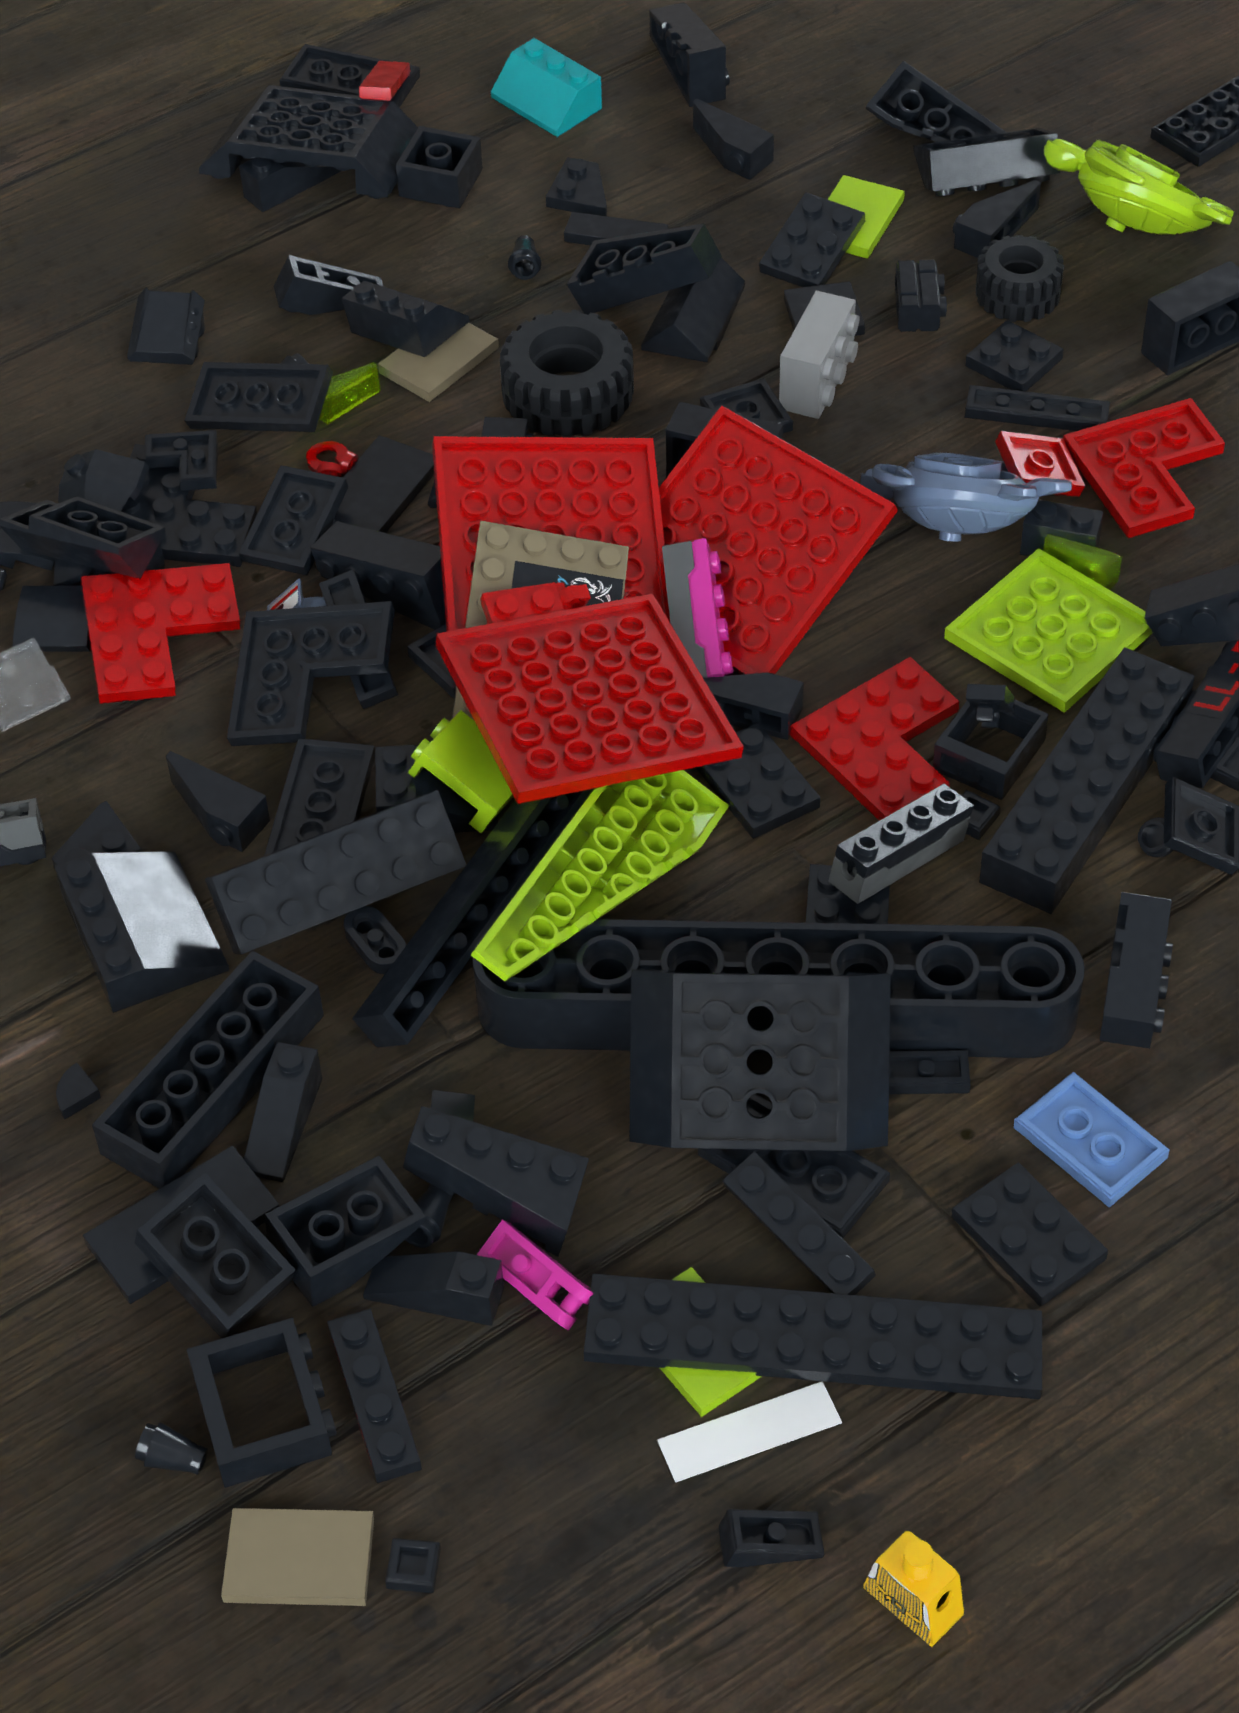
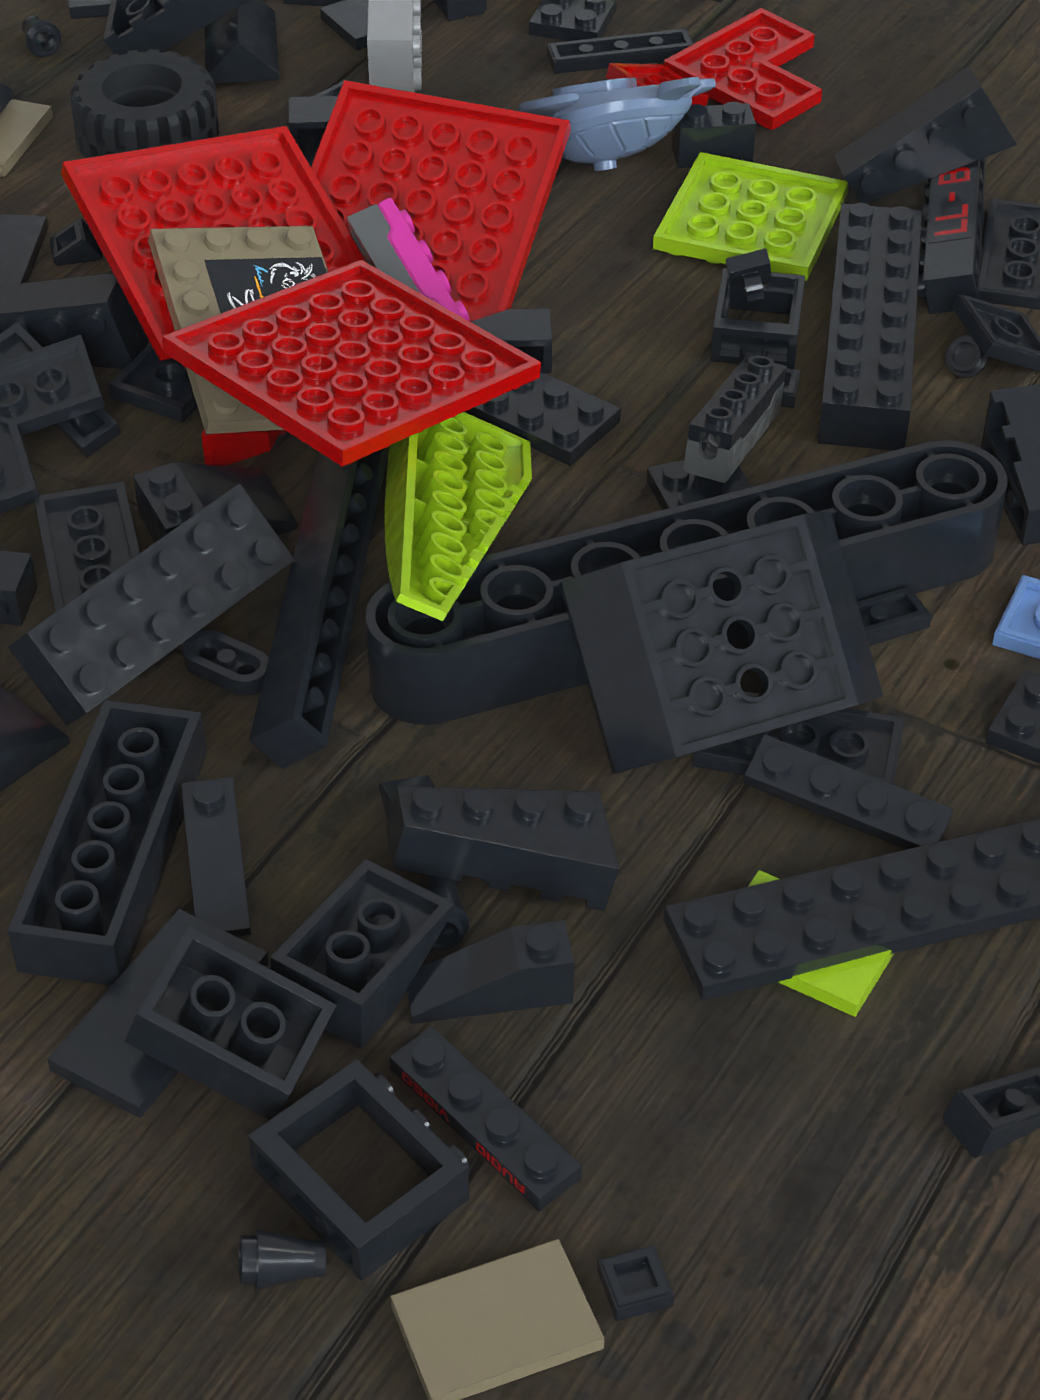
camera: 25 degrees left, 5 degrees down
lime panel [408,710,514,833] -> none
dark pink plate [477,1219,594,1330] -> none
red hinge [480,582,591,624] -> none
white sticker [657,1381,842,1483] -> none
red plate [790,657,959,821] -> none
clear neon green slope [1043,534,1122,590] -> none

